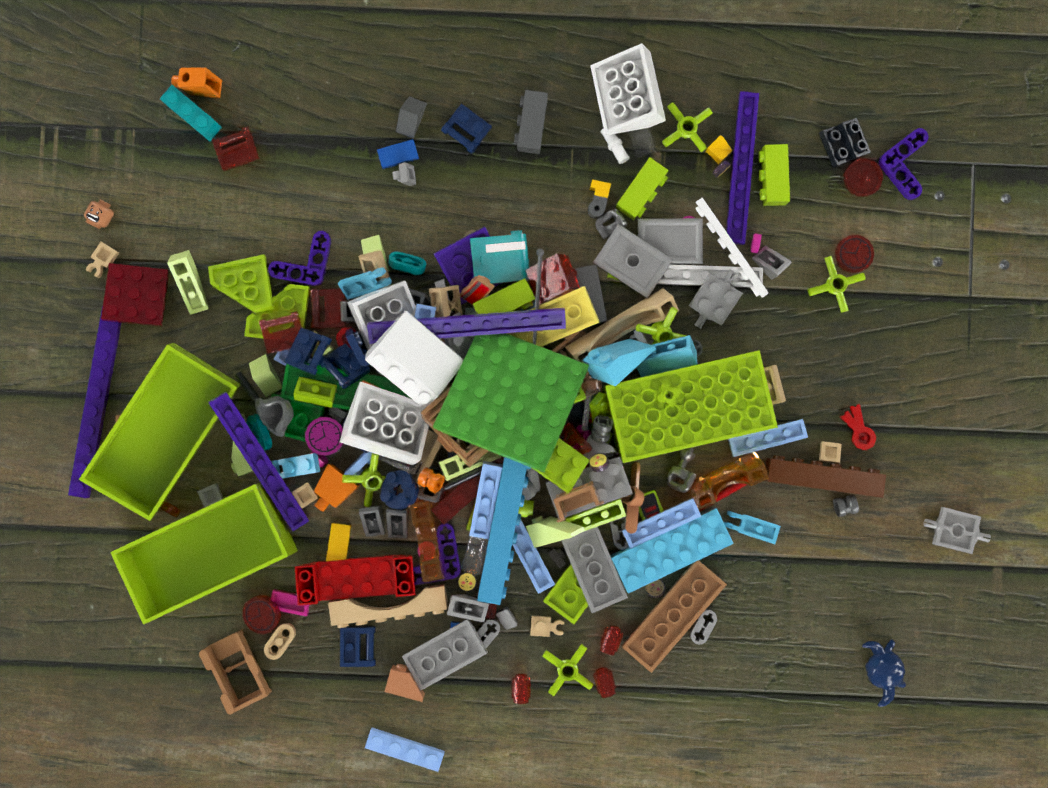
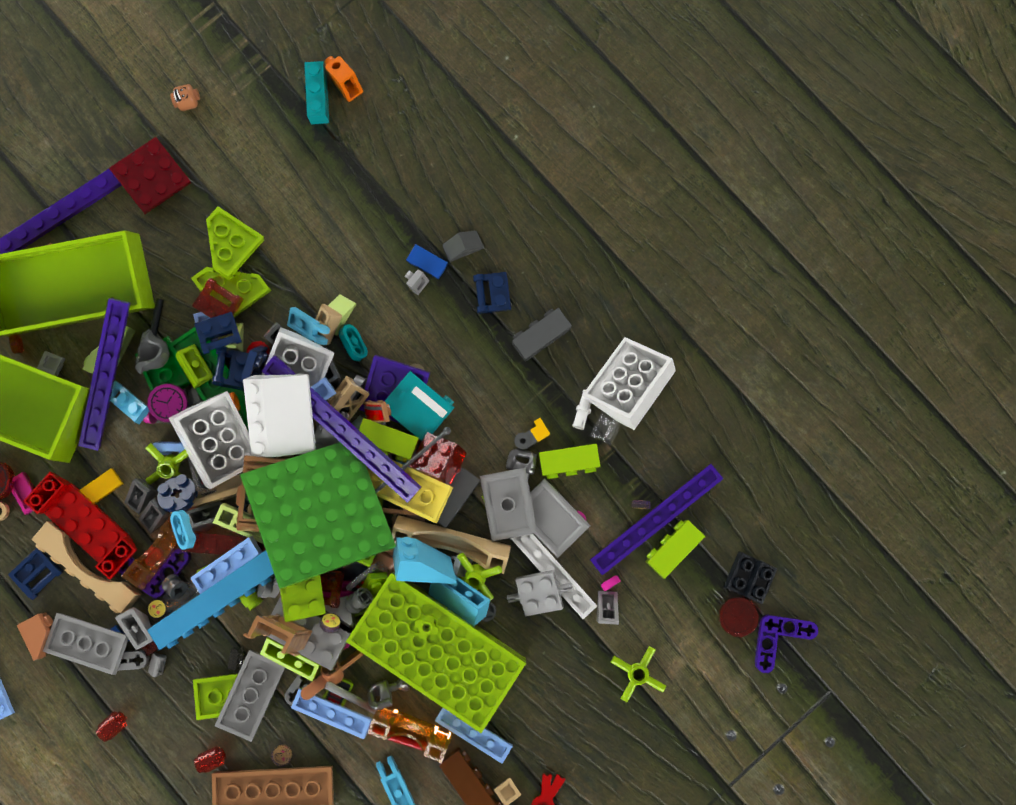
camera: 50 degrees right, 5 degrees down
tan plate [86,242,119,278] -> none
yellowish green slope [167,250,209,315] -> none
clear red plate [212,126,260,171] -> none
teal plate [246,414,272,451] -> none
yellowish green slope [249,354,282,397] -> none
dark purple beam [268,231,331,286] -> none
tan plate [291,482,319,508] -> none
clear red plate [309,289,346,329] -> none
orange torso [314,463,360,512] -> none
orange wheel [417,467,445,493] -> none
black piece [443,465,483,491] -> none
light blue plate [512,520,555,594] -> none
yellowish green slope [526,516,585,548] -> none
tan plate [530,615,564,637] -> none
lime bar [542,644,594,696] -> none
clear red brick [593,667,616,698] -> none
medium azure brick [610,507,734,593] -> none
lime bar [662,102,712,153] -> none
white plate [695,198,768,297] -> none
yellow slope [706,135,733,164] -> none
tan slope [764,365,786,405] -> none
clear red tile [835,235,874,273] -> none
none -> dark grey wheel [162,574,188,599]
none -> medium azure plate [170,510,196,550]
none -> light grey bar [325,681,377,714]

